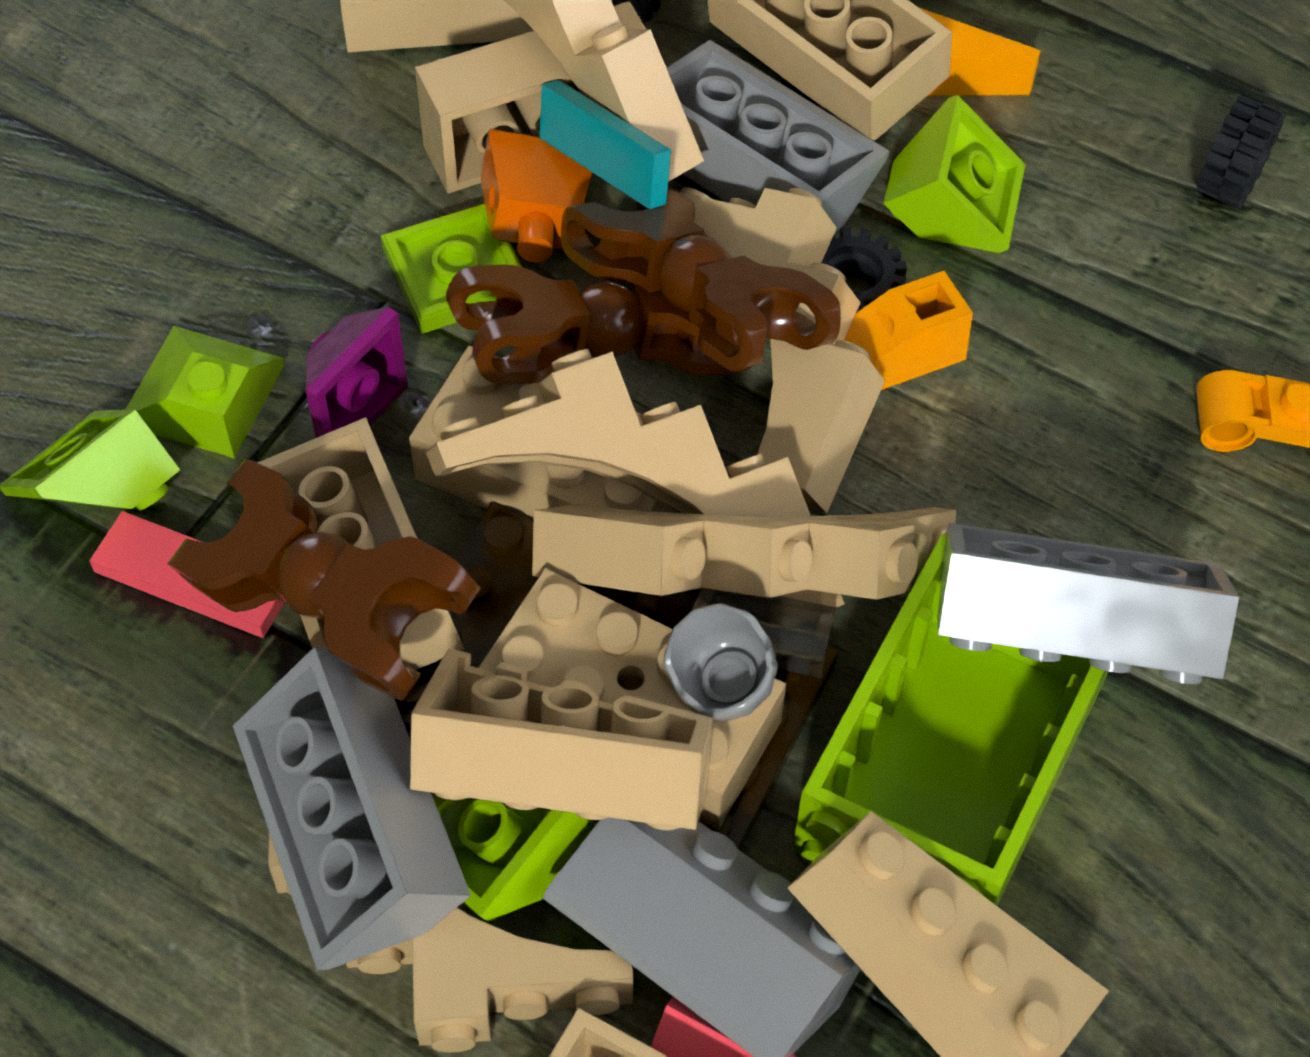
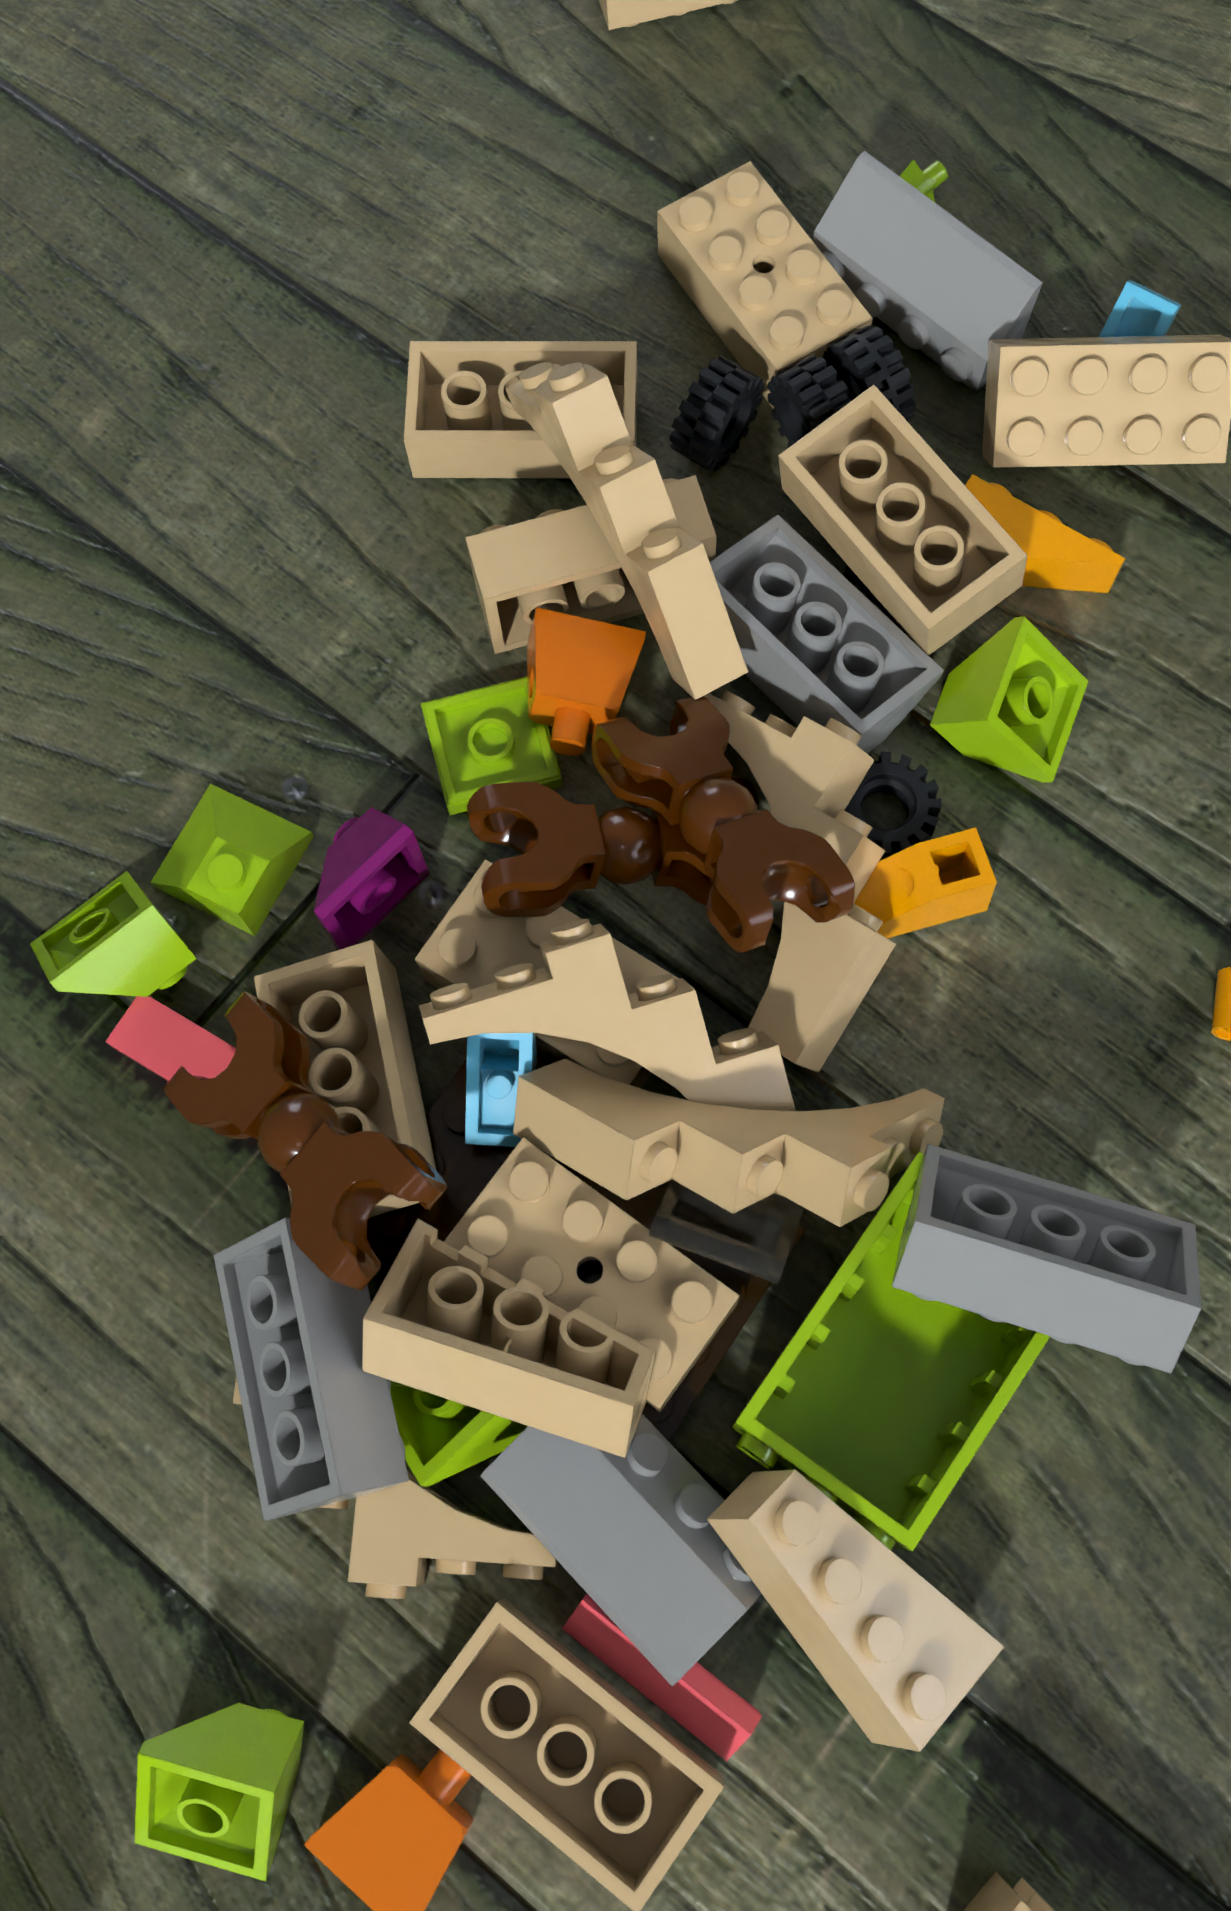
camera: 15 degrees right, 15 degrees up
teal tile [539,80,671,209] -> none
light grey hair [664,603,778,722] -> none
none -> medium azure slope [465,1033,537,1147]

